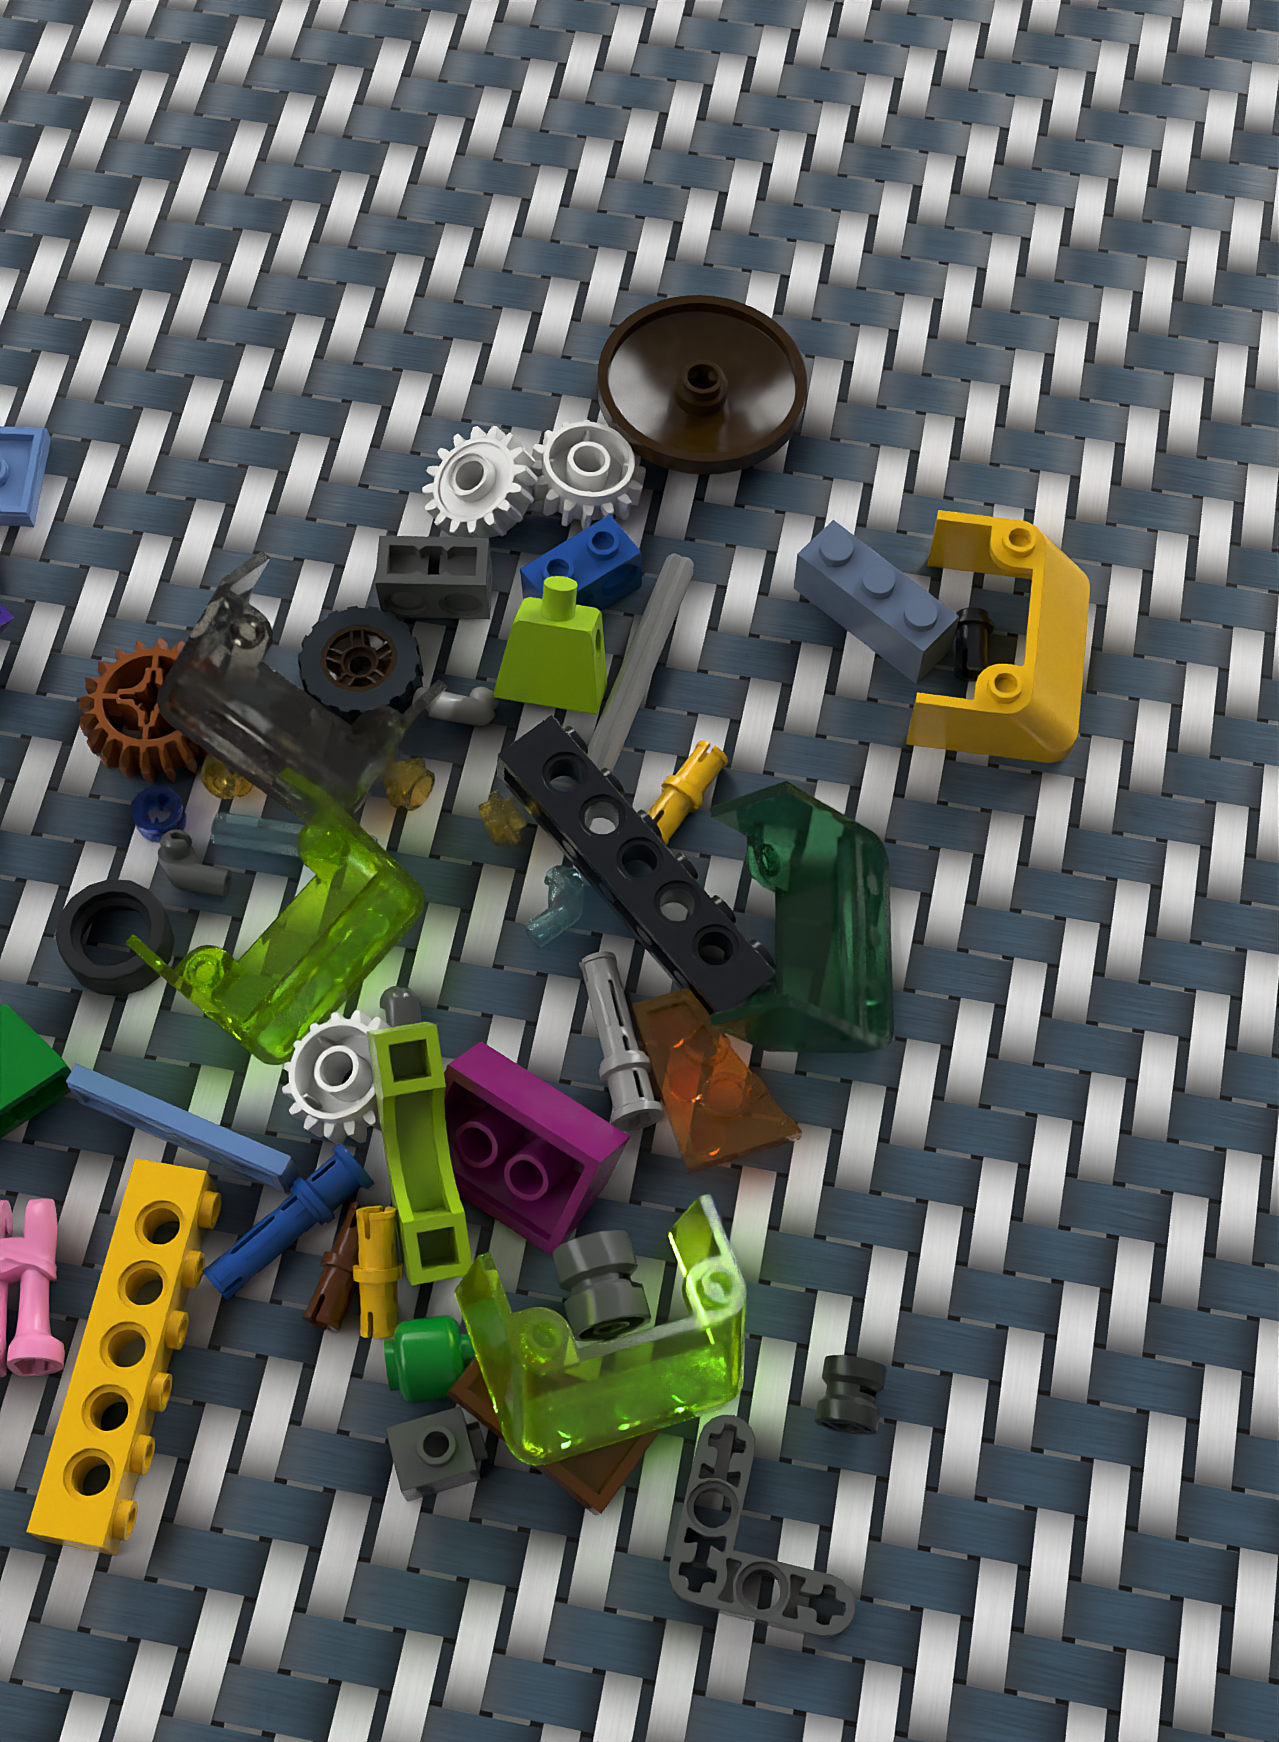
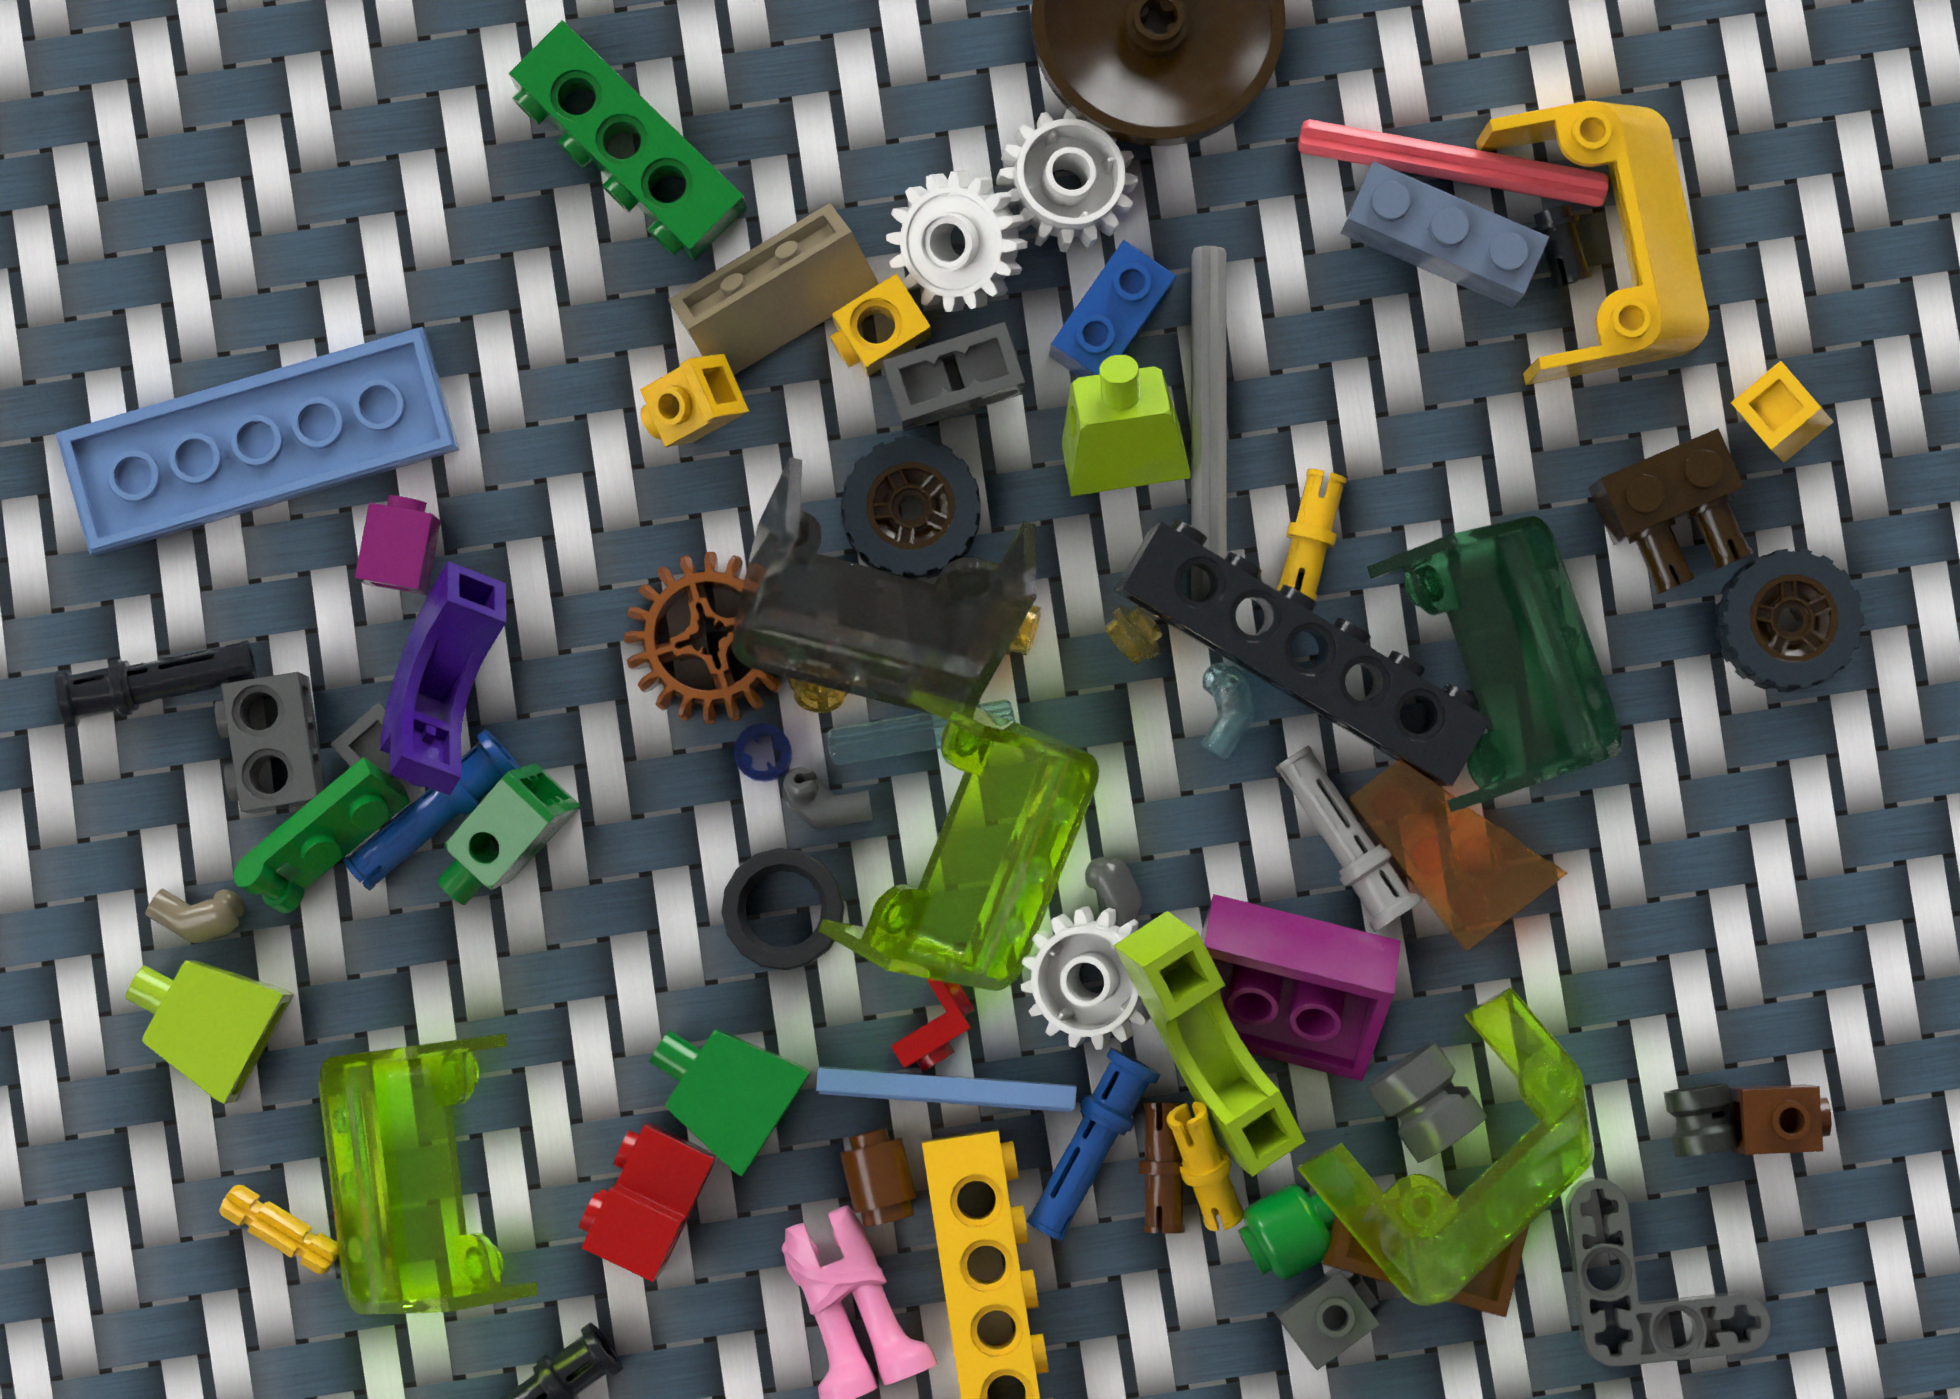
camera: 25 degrees left, 20 degrees up
light grey arm [412,687,499,727] -> none
none -> green brick [508,20,747,261]
none -> yellow brick [640,354,749,447]
none -> dark tan panel [668,203,879,375]
none -> yellow brick [829,273,931,377]
none -> reddish brown brick [840,1128,917,1227]
none -> red bracket [891,972,975,1072]
none -> coral axle [1298,119,1609,207]
none -> dark brown brick [1588,428,1753,595]
none -> black wheel [1714,549,1864,692]
none -> reddish brown brick [1729,1084,1832,1155]
none -> yellow brick [1731,361,1834,463]

